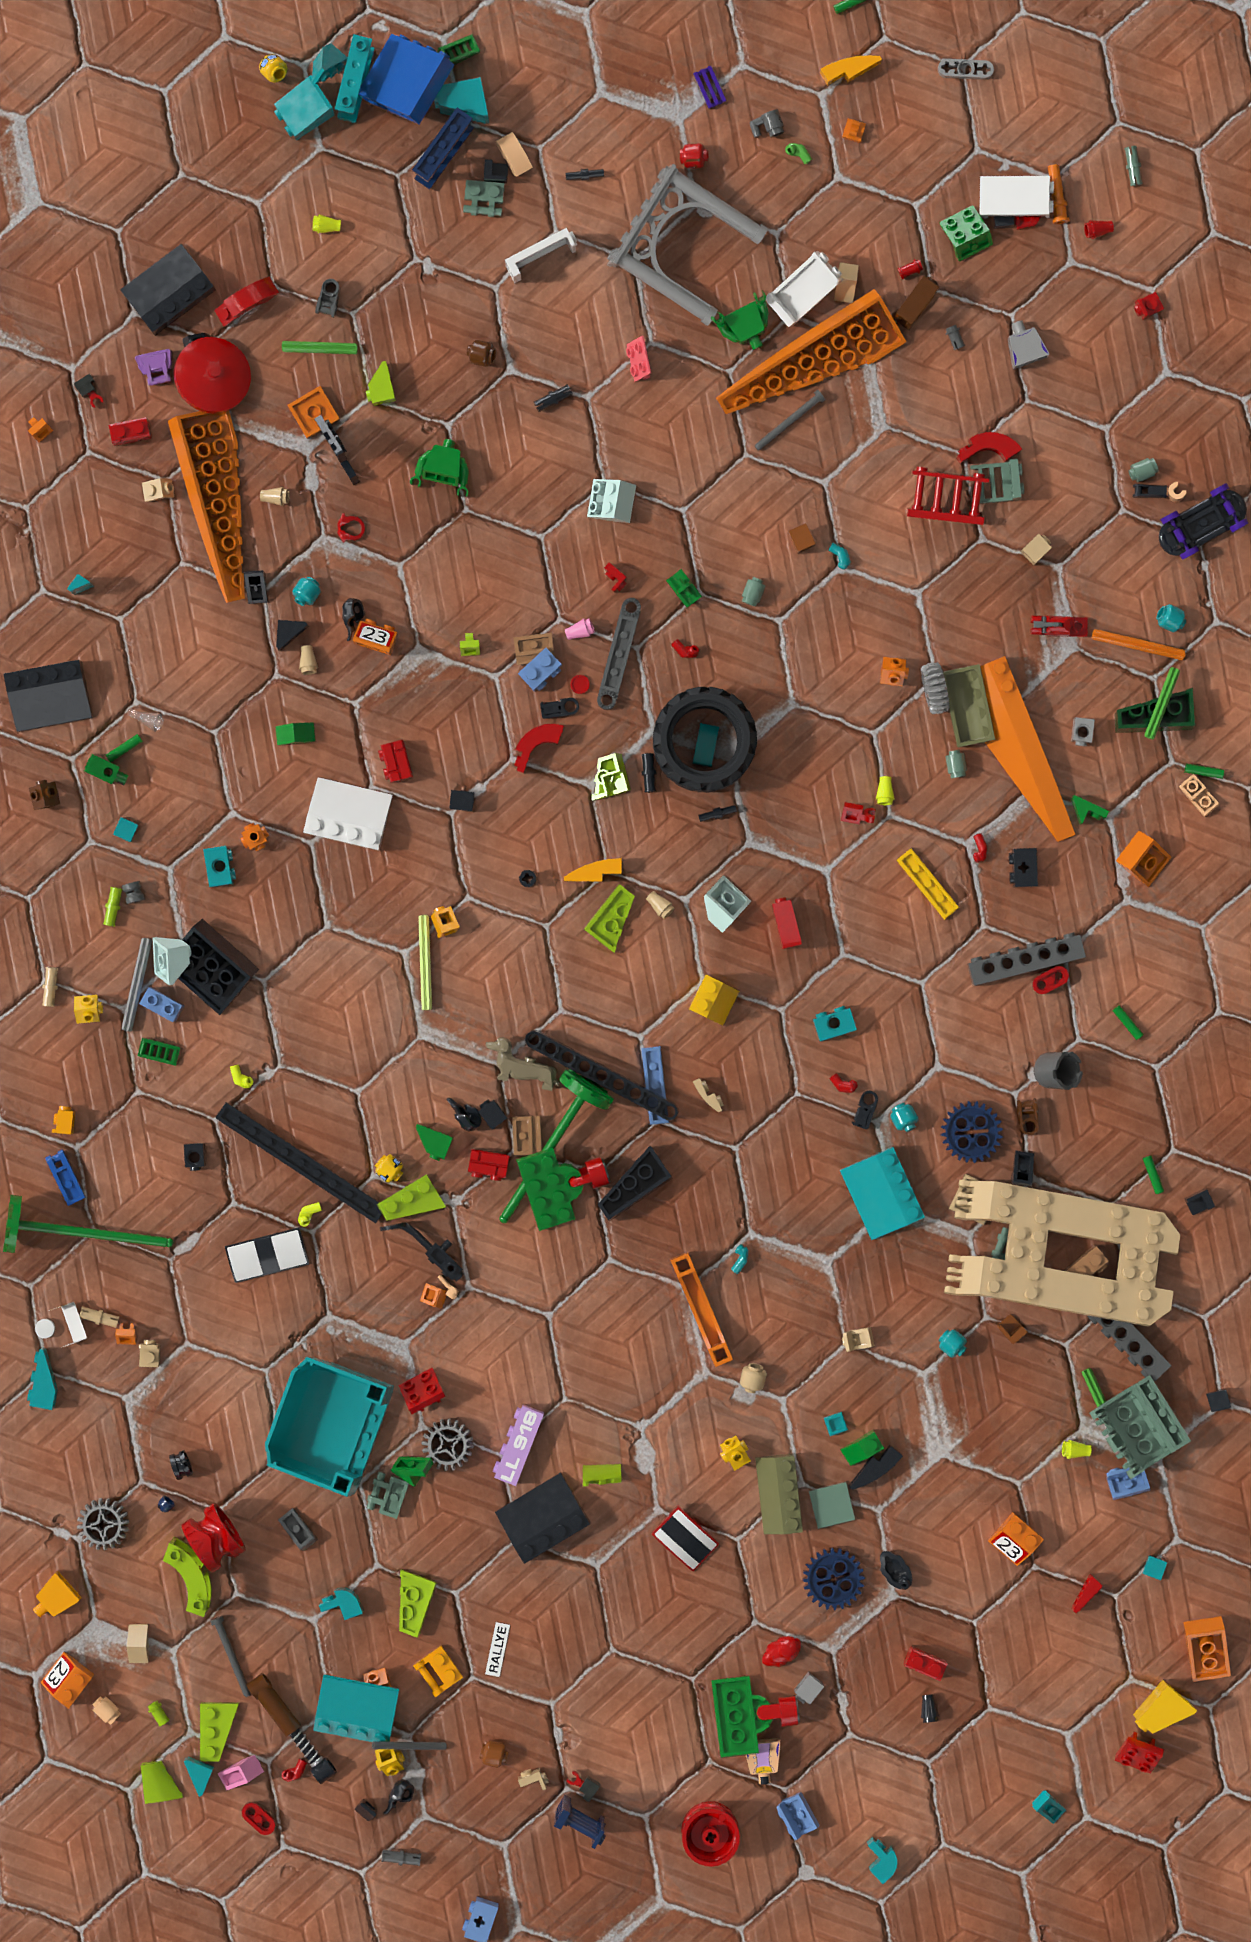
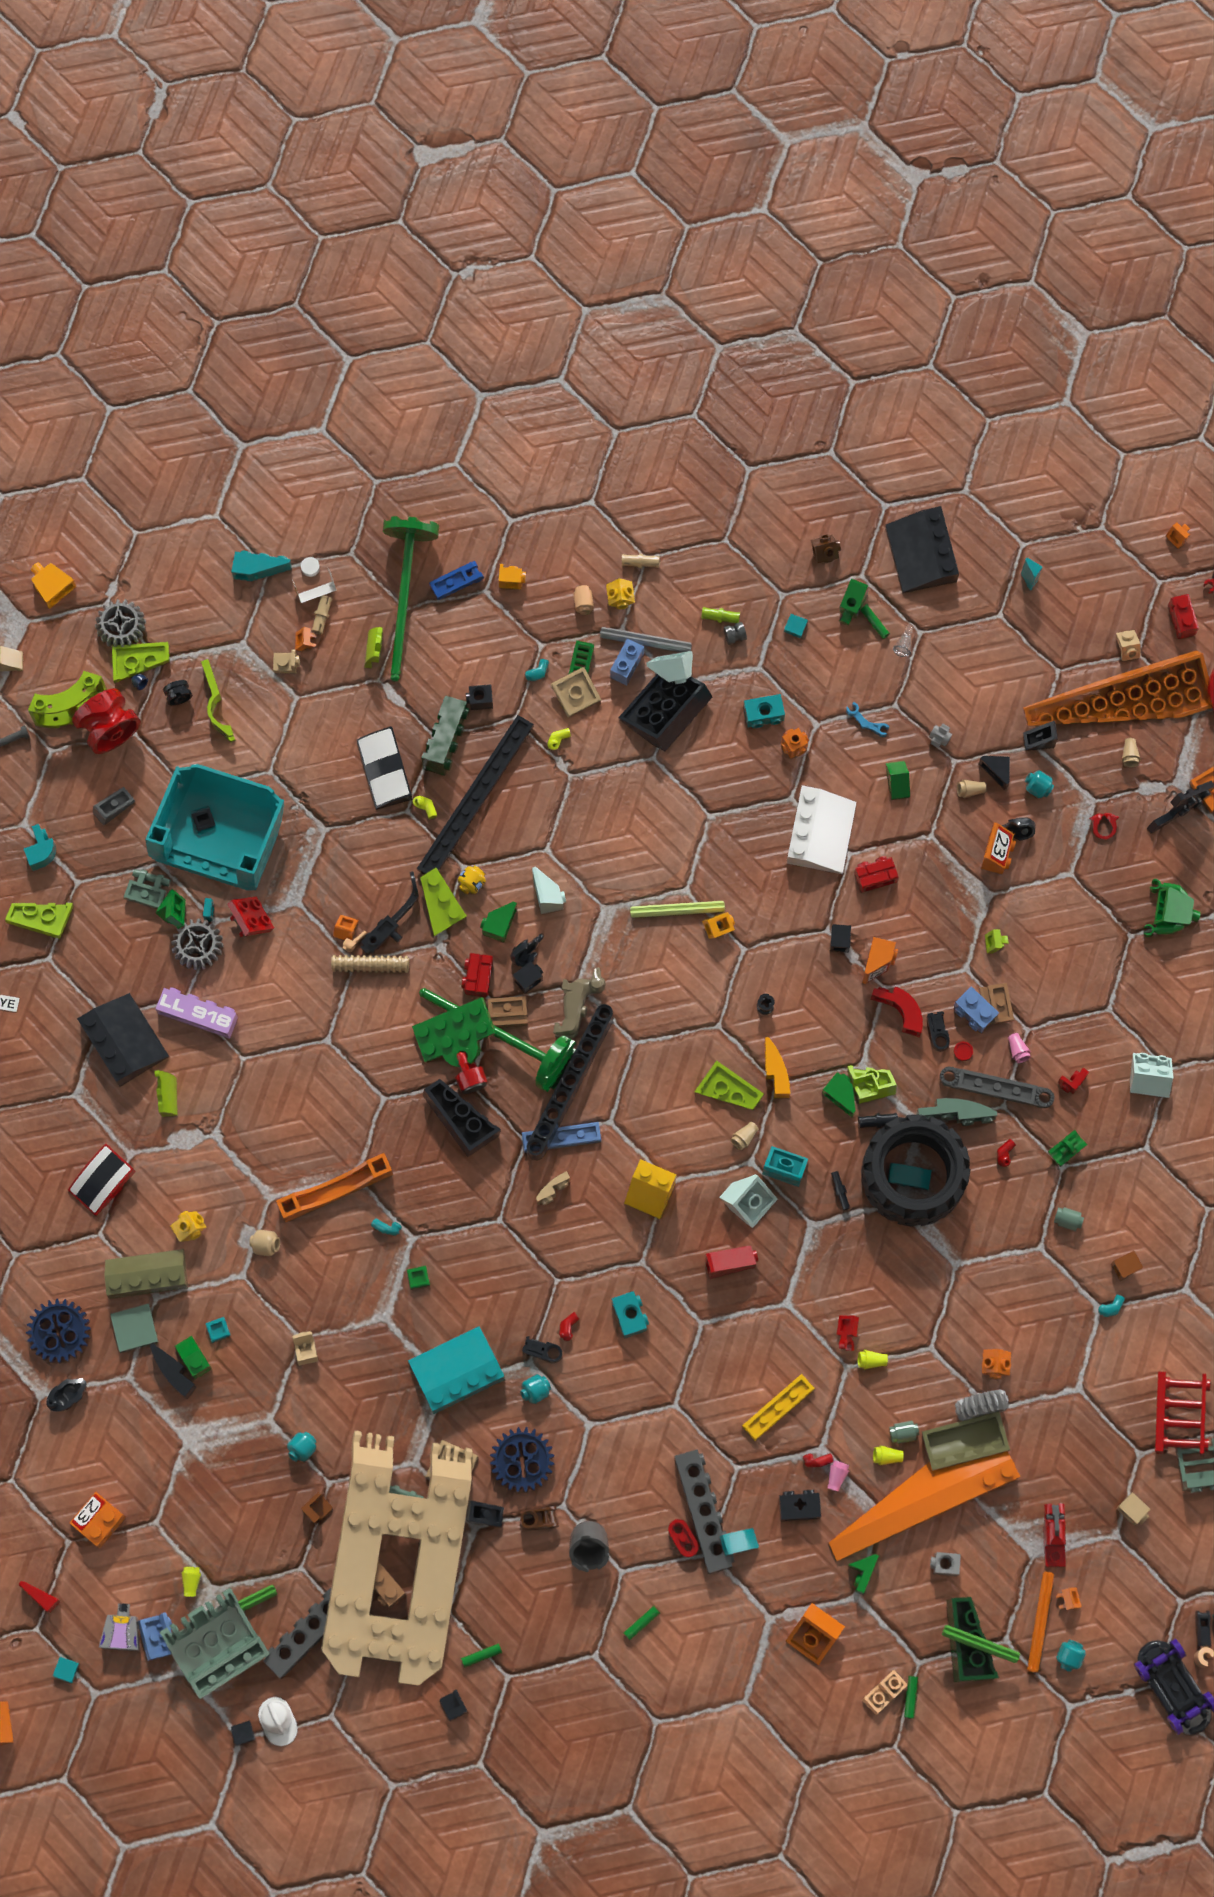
camera: 90 degrees right, 15 degrees down
none -> torso [99,1603,141,1651]
none -> lime wing [112,642,170,683]
none -> black slope [191,806,216,832]
none -> lime piece [201,659,235,742]
none -> teal tile [203,898,215,922]
none -> white piece [258,1697,298,1746]
none -> tan piece [331,955,409,973]
none -> lime slope [364,627,383,668]
none -> green tile [407,1266,430,1290]
none -> wedge [421,695,470,776]
none -> teal arm [525,659,549,681]
none -> light aqua slope [532,867,566,914]
none -> tan tile [550,667,601,717]
none -> light nougat brick [573,585,594,615]
none -> teal slope [720,1528,759,1556]
none -> teal slope [762,1146,808,1187]
none -> green slope [822,1072,856,1118]
none -> bright pink cone [827,1460,849,1492]
none -> dark azure piece [846,702,889,737]
none -> orange slope [862,937,898,984]
none -> neon yellow cone [873,1445,904,1465]
none -> sand green slope [916,1098,997,1126]
none -> light grey gear [929,724,952,748]
none -> orange tile [1056,1587,1082,1610]

